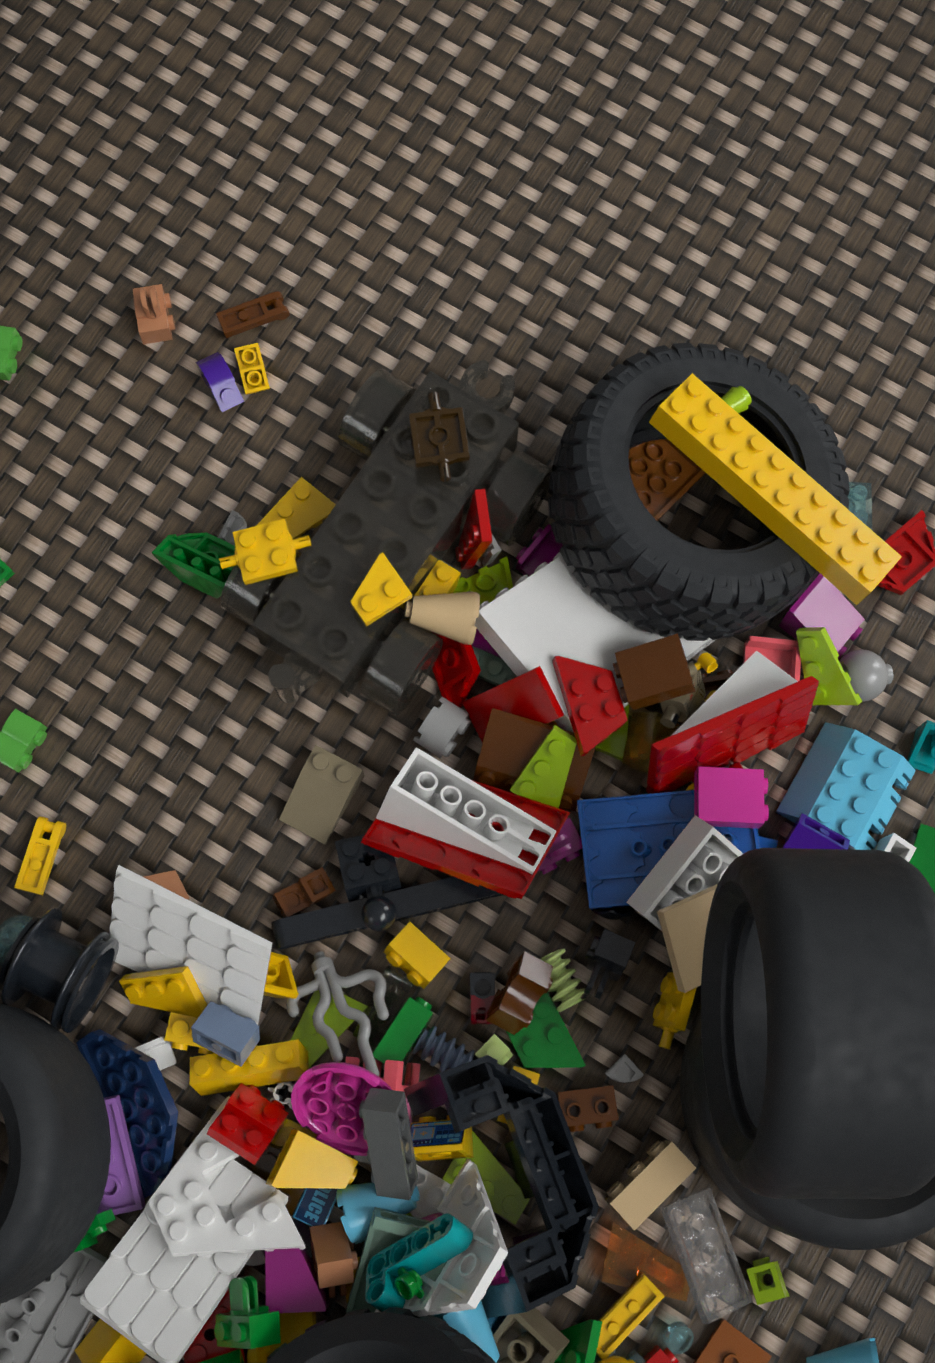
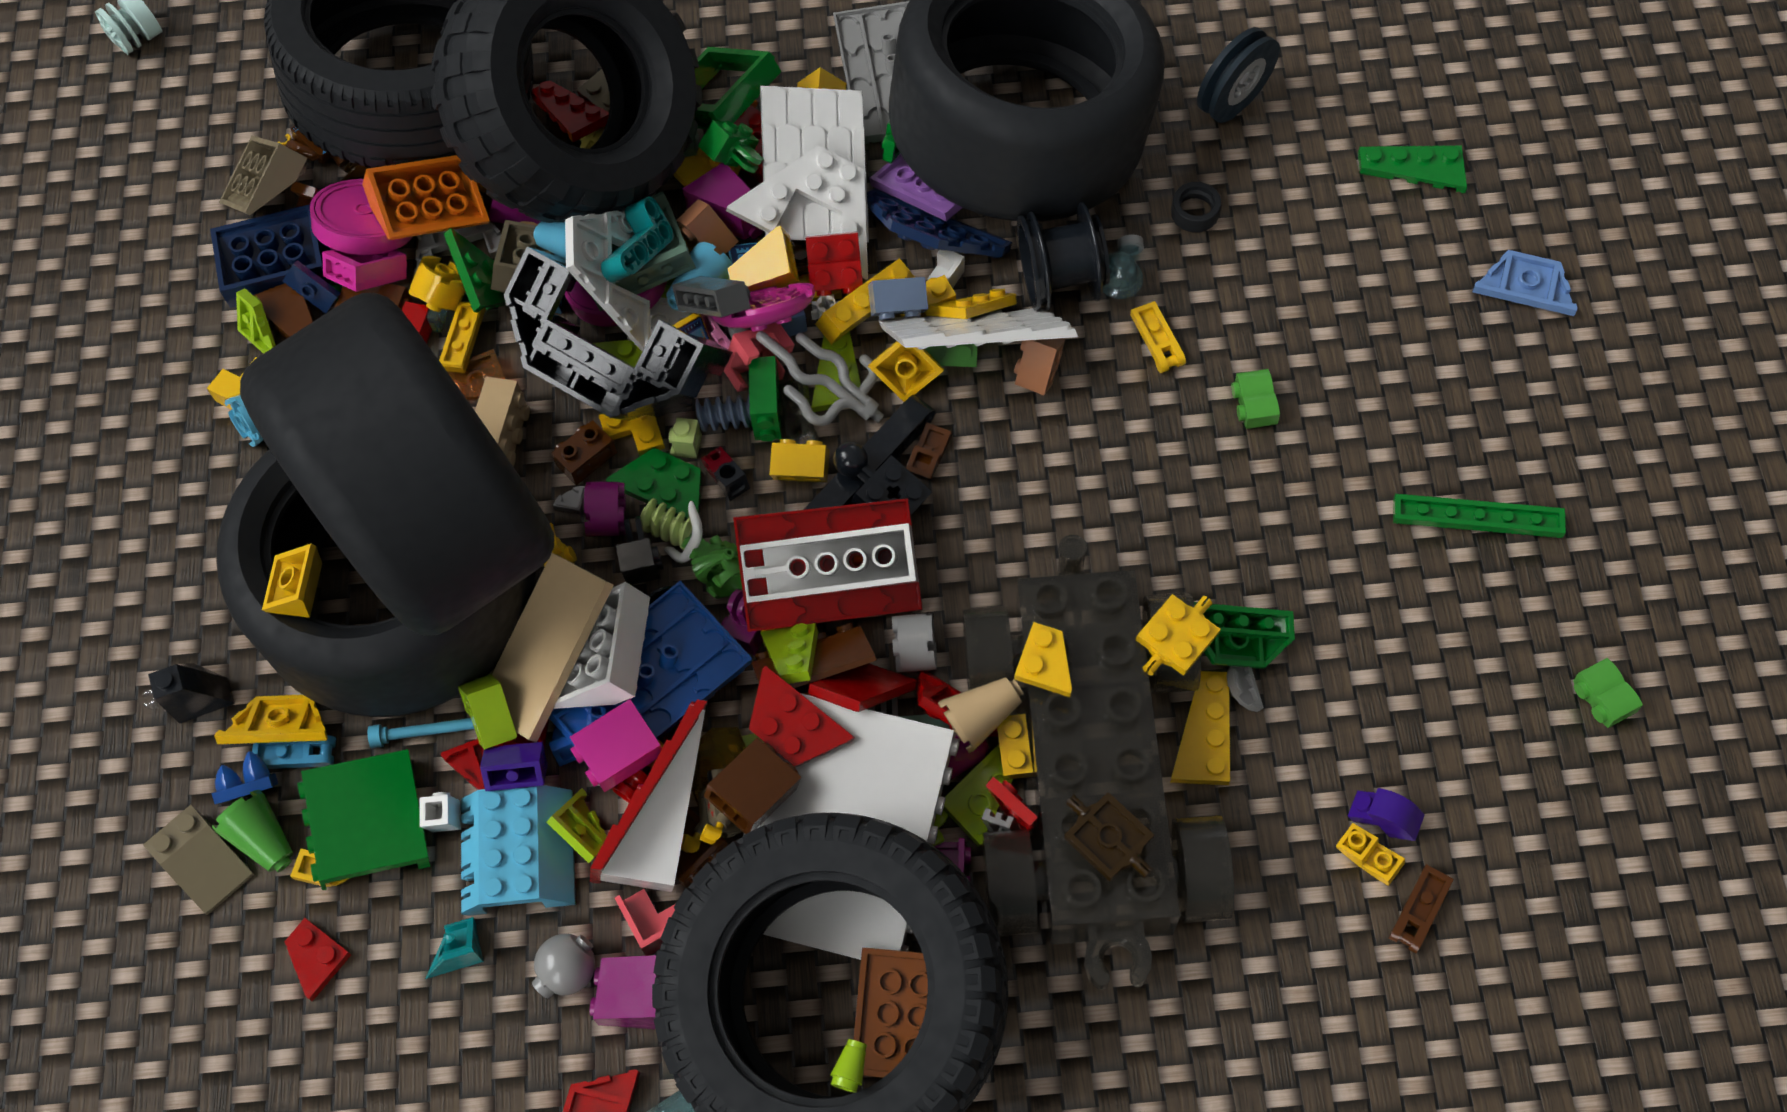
camera: 150 degrees right, 10 degrees down
nougat brick [133,284,175,345] -> none
dark tan slope [279,745,364,845] -> none
green plate [395,1267,424,1300] -> none
reddish brown brick [486,951,553,1035] -> none
yellow brick [649,373,902,605] -> none
lime wing [796,627,862,705] -> none
none -> lime wing [546,788,607,863]
none -> magenta brick [584,482,626,537]
none -> bright green helmet [664,501,742,599]

